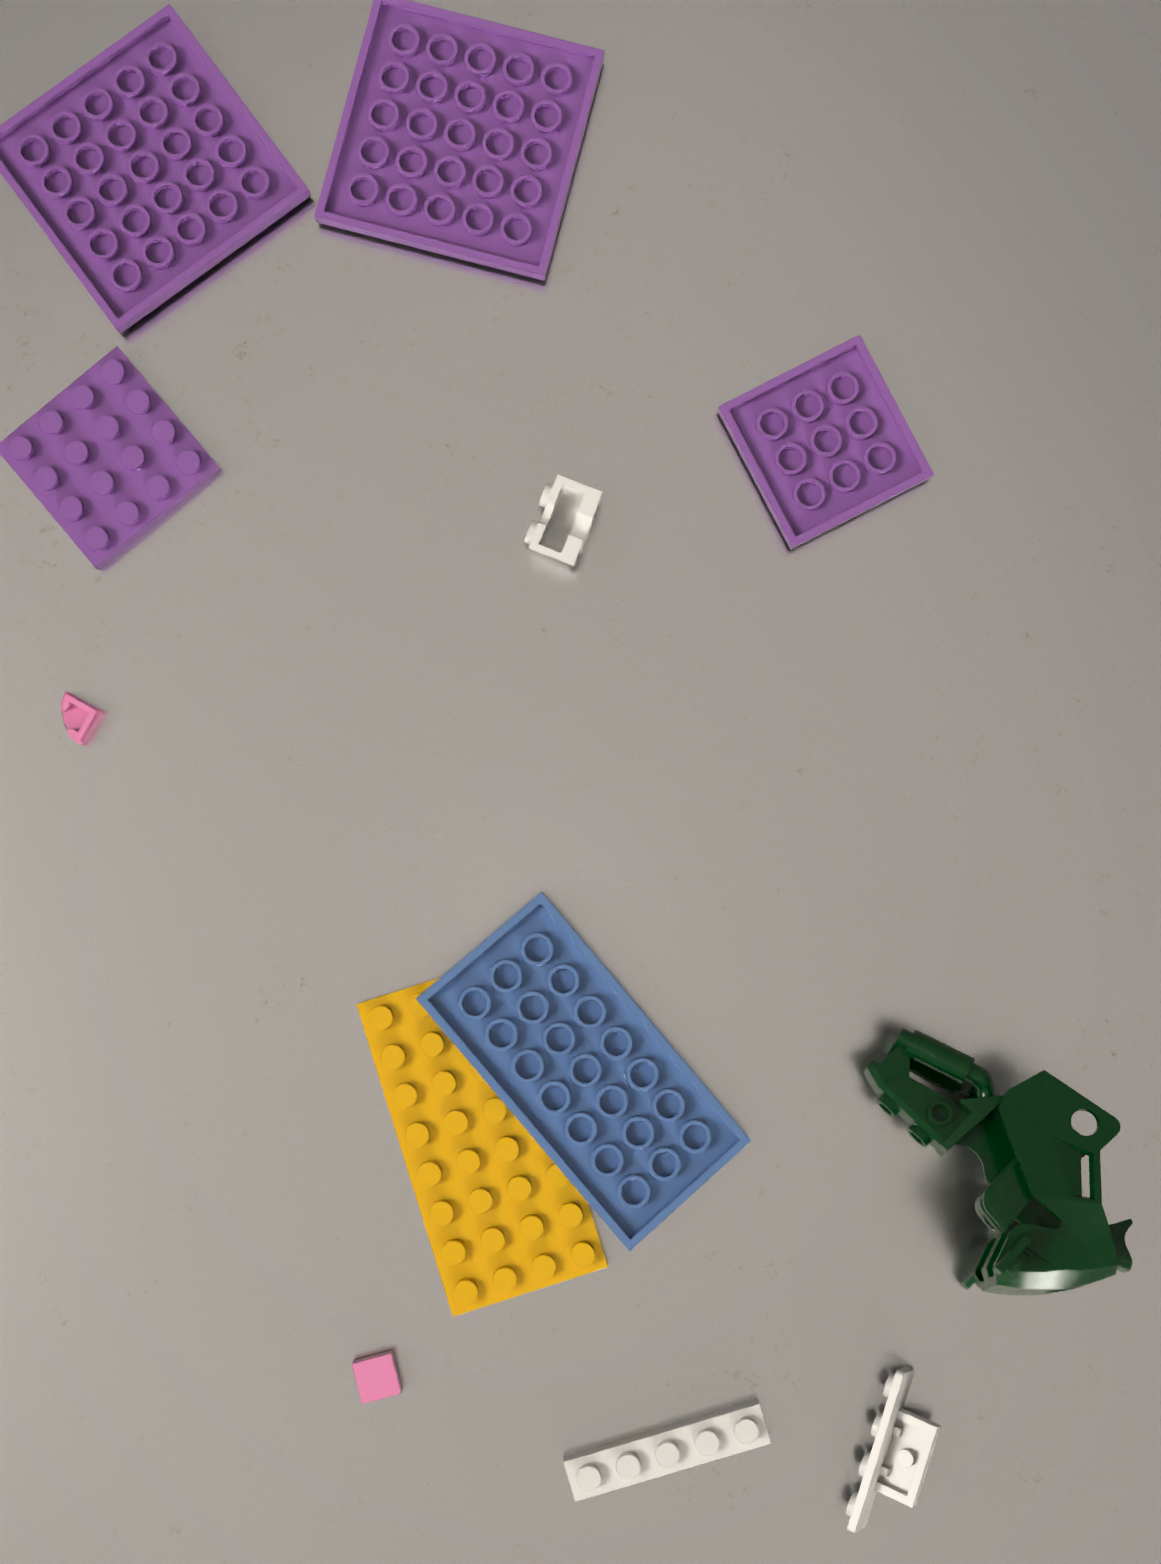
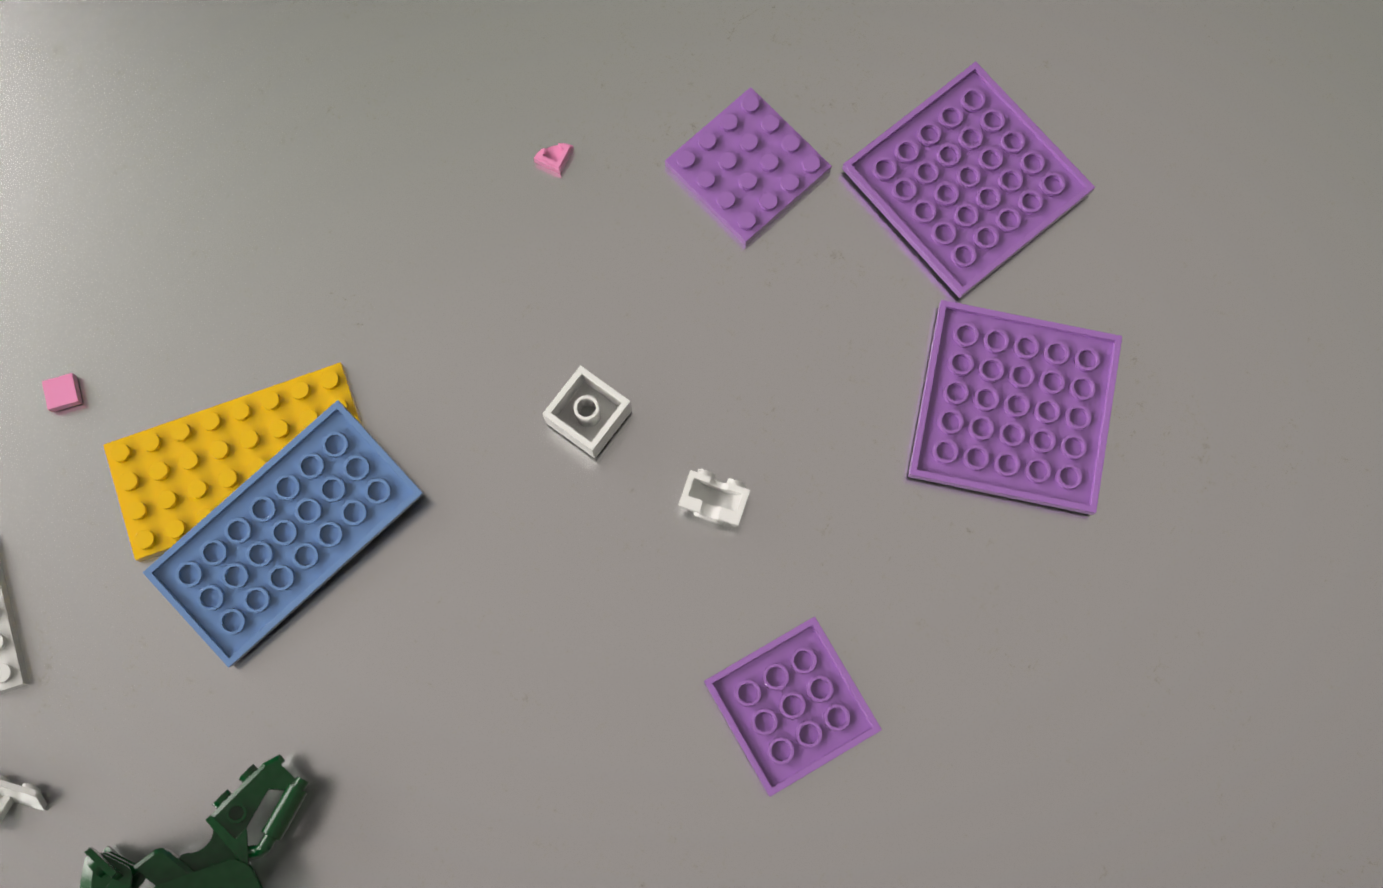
camera: 85 degrees right, 10 degrees down
none -> white brick [542,365,632,458]

